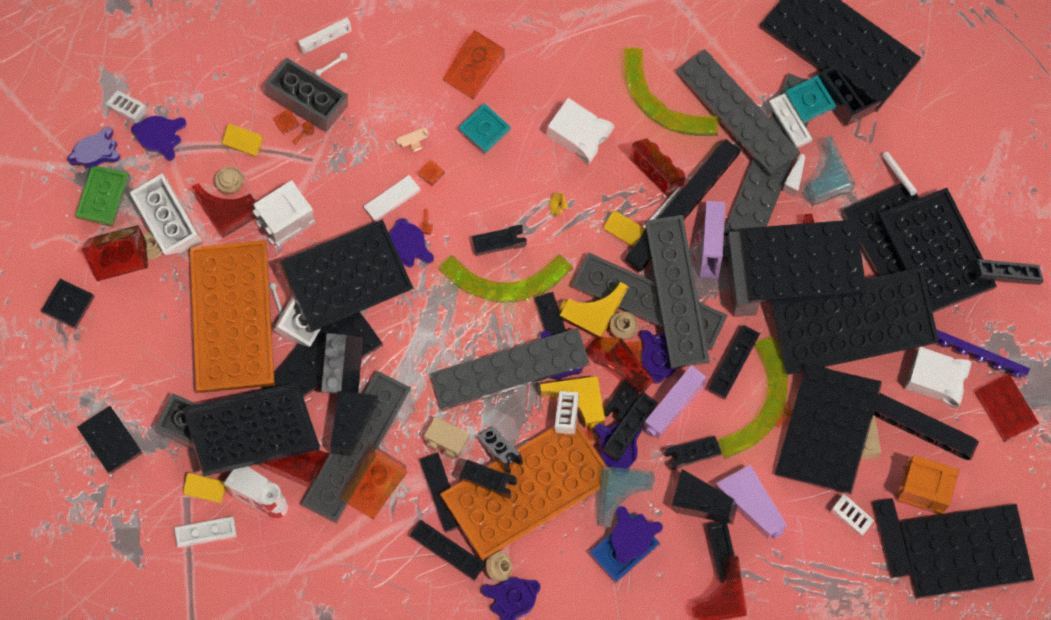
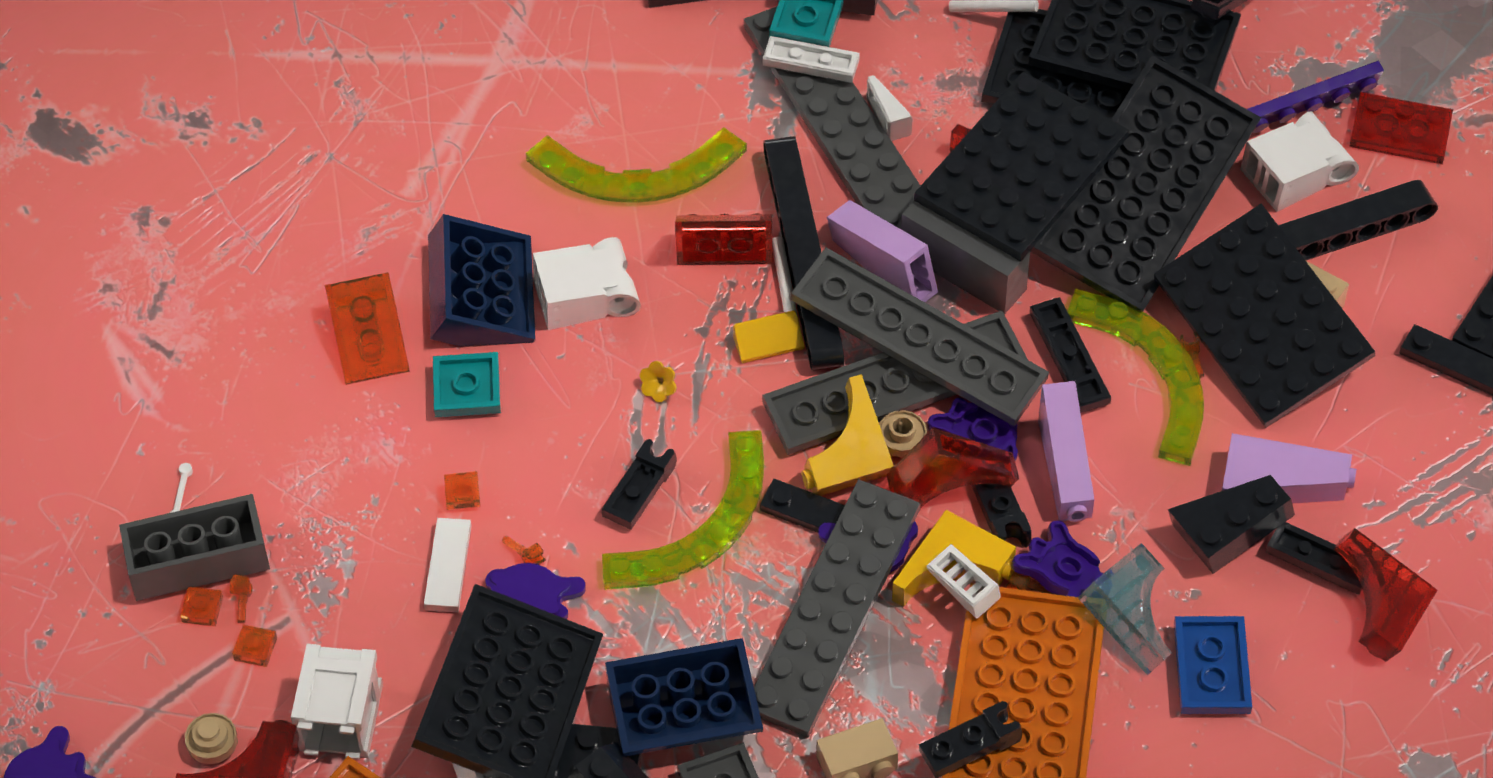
camera: 45 degrees left, 15 degrees down
yellow slope [222,124,264,157] -> none
white tile [298,17,351,54] -> none
light nougat piece [396,128,428,151] -> none
black plate [477,427,523,473] -> none
black plate [602,391,658,462] -> none
dark purple tile [611,506,663,565] -> none
black plate [664,436,722,470] -> none
dark grey plate [676,49,800,176] -> none
clear light blue arch [803,136,855,206] -> none
white slope [831,494,874,536] -> none
orange container [895,455,960,515] -> none
none -> clear orange plate [232,625,277,667]
none -> dark blue slope [428,214,535,346]
none -> dark blue slope [605,638,763,757]

